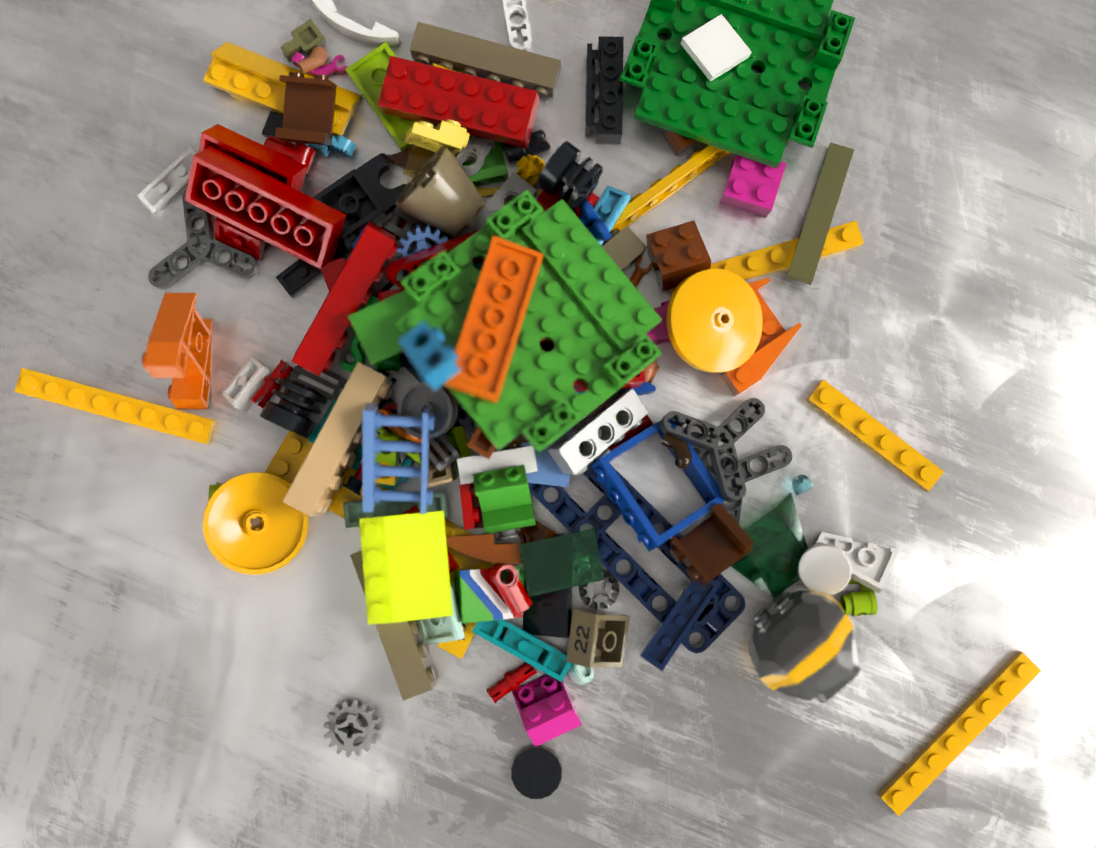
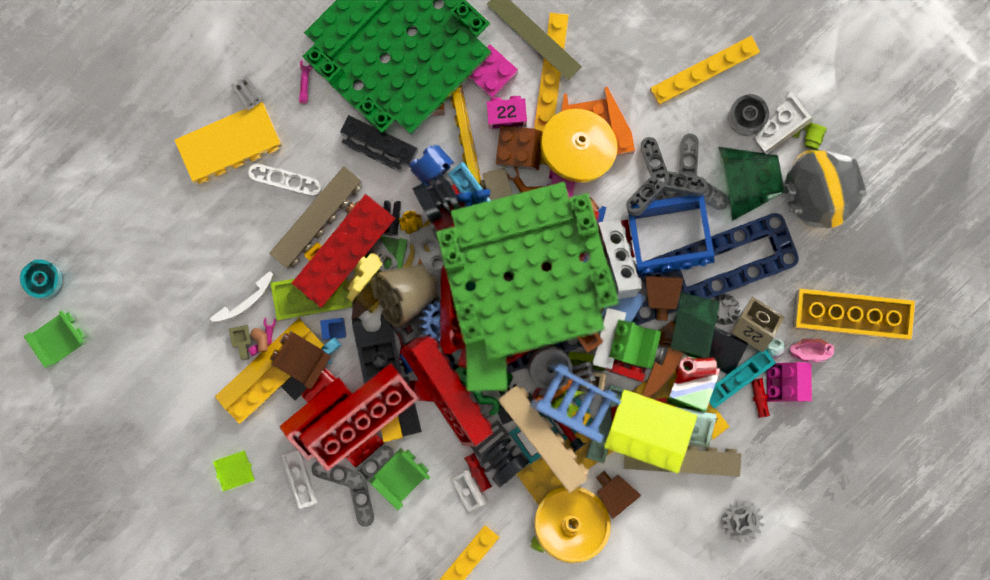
camera: 65 degrees left, 0 degrees up
orange wedge [142,293,213,409] -> none
dark azure brick [398,320,462,391] -> none
orange plate [444,235,544,403] -> none
black tile [511,746,562,799] -> none
dark blue plate [640,579,720,671] -> none
dark brown arm [661,433,692,469] -> none
reddish brown panel [670,503,753,586] -> none
white tile [680,14,752,82] -> none
clear light blue hinge [792,475,814,496] -> none
white tile [798,542,852,595] -> none
yellow plate [878,651,1041,816] -> none
none -> clear neon green piece [213,450,255,491]
none -> blue panel [320,318,346,340]
none -> bright green panel [368,448,431,510]
none -> yellow brick [381,416,403,442]
none -> blue brick [409,145,454,187]
none -> dark pink brick [487,96,527,129]
none -> reddish brown torso [596,470,642,519]
none -> reddish brown torso [645,276,683,321]
none -> dark grey brick [729,94,769,135]
none -> bright pink arm [790,339,834,362]
none -> yellow brick [793,289,915,340]

